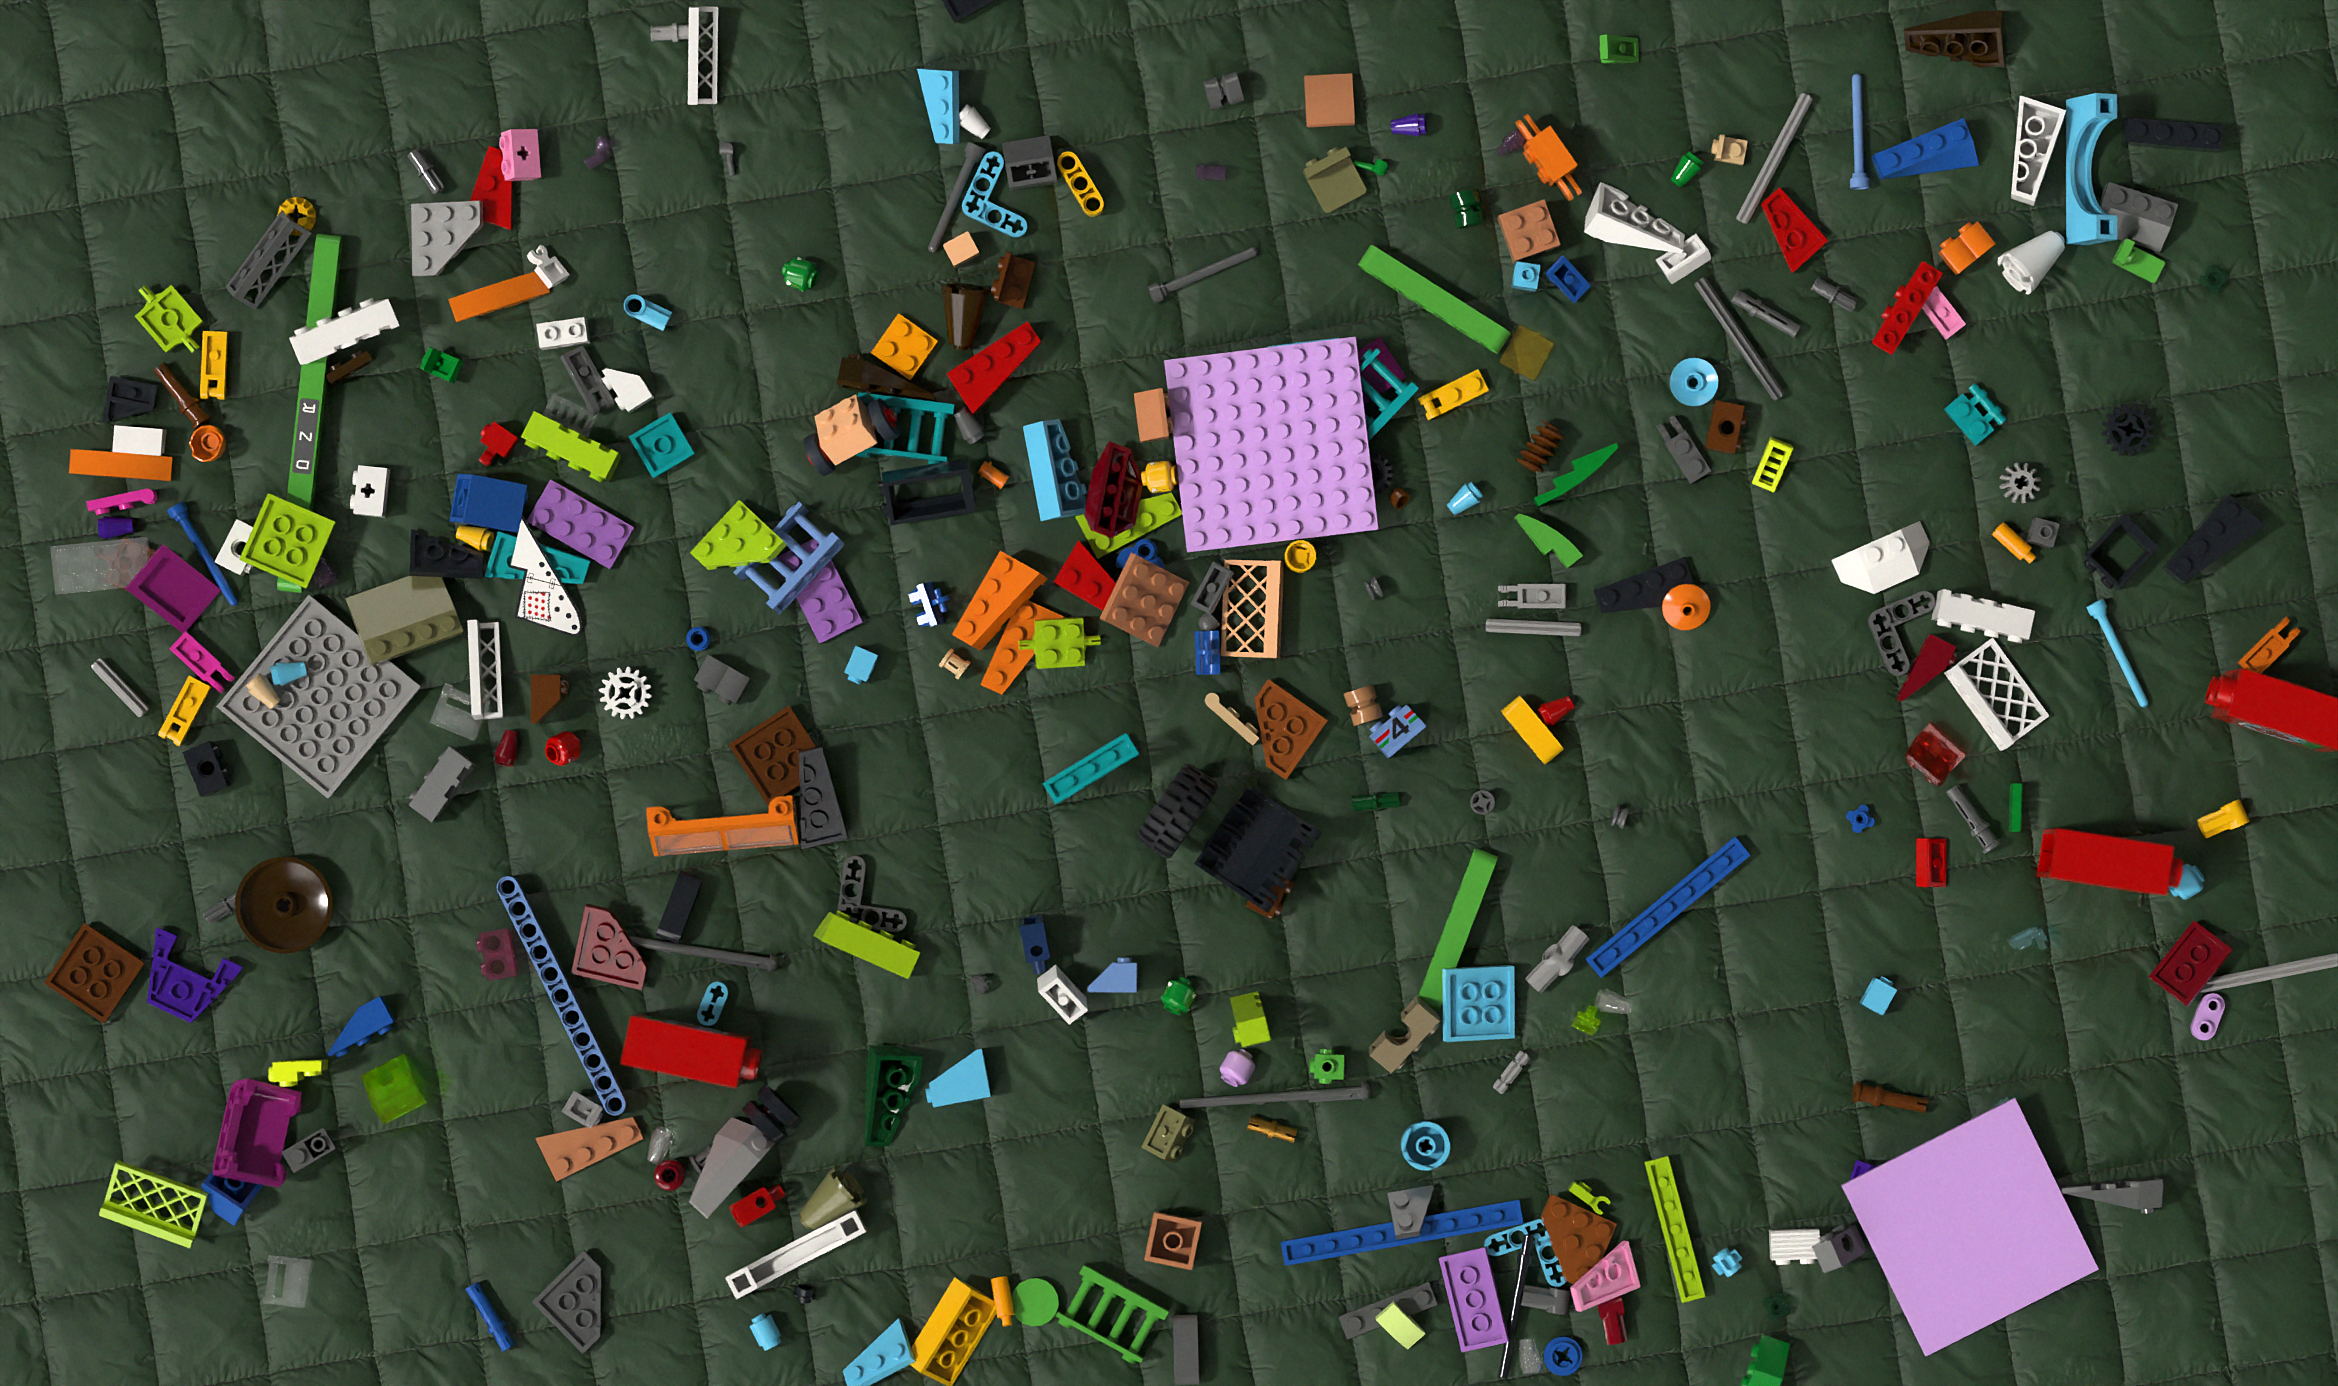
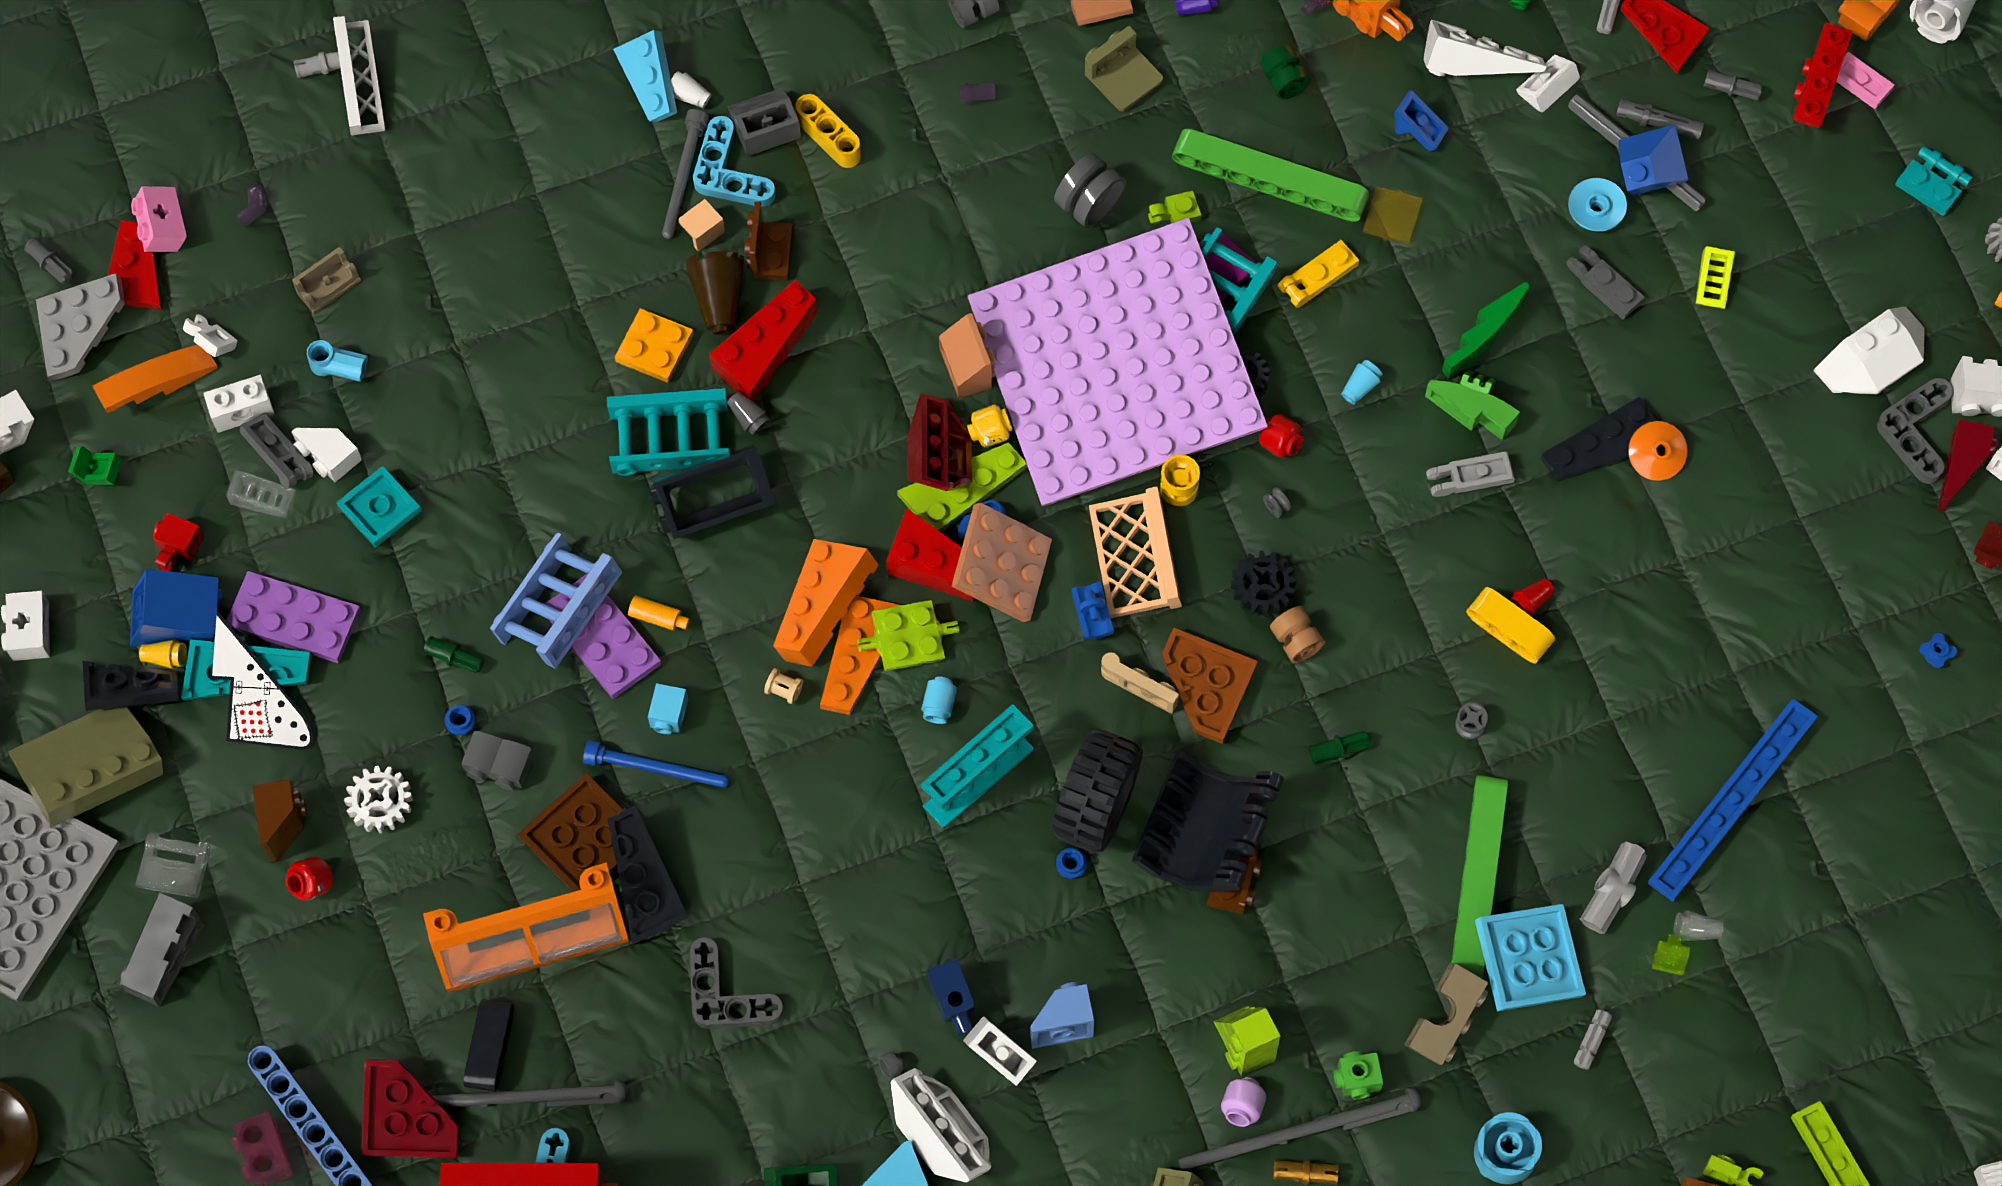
camera: 10 degrees left, 20 degrees down
white fence [467,620,503,720] -> none
dark red cone [494,730,519,767] -> none
lime wedge [521,411,622,483] -> none
lime plate [690,500,787,570] -> none
dark grey hand [719,142,735,176] -> none
green head [782,257,819,292] -> none
light nougat brick [803,394,900,476] -> none
lime wedge [813,911,920,979] -> none
dark brown wedge [837,354,935,401] -> none
blue hips [908,582,951,627] -> none
orange pin [977,461,1009,489] -> none
medium azure wedge [1023,419,1087,521] -> none
dark grey piece [1147,247,1258,304] -> none
green head [1161,977,1197,1015] -> none
dark grey slope [1191,562,1234,615] -> none
dark grey hinge [1199,612,1220,631] -> none
green hand [1353,159,1389,176] -> none
medium blue slope [1369,705,1426,758] -> none
reddish brown hinge [1389,488,1410,509] -> none
light grey axle [1485,619,1581,636] -> none
nougat brick [1497,200,1561,264] -> none
medium azure brick [1511,261,1541,292] -> none
reddish brown piece [1515,419,1565,473] -> none
dark grey bush [1611,805,1628,829] -> none
reddish brown brick [1704,400,1747,455] -> none
none -> dark tan hinge [292,247,361,314]
none -> dark green axle [423,636,484,673]
none -> blue piece [583,740,729,787]
none -> light orange cylinder [628,595,690,631]
none -> white wedge [891,1068,991,1183]
none -> medium azure brick [921,677,957,724]
none -> dark grey wheel [1054,153,1127,229]
none -> blue plate [1056,848,1087,879]
none -> lime plate [1148,191,1202,225]
none -> black gear [1230,551,1297,617]
none -> red head [1259,414,1304,458]
none -> bright green tile [1460,370,1496,395]
none -> blue slope [1619,124,1689,196]

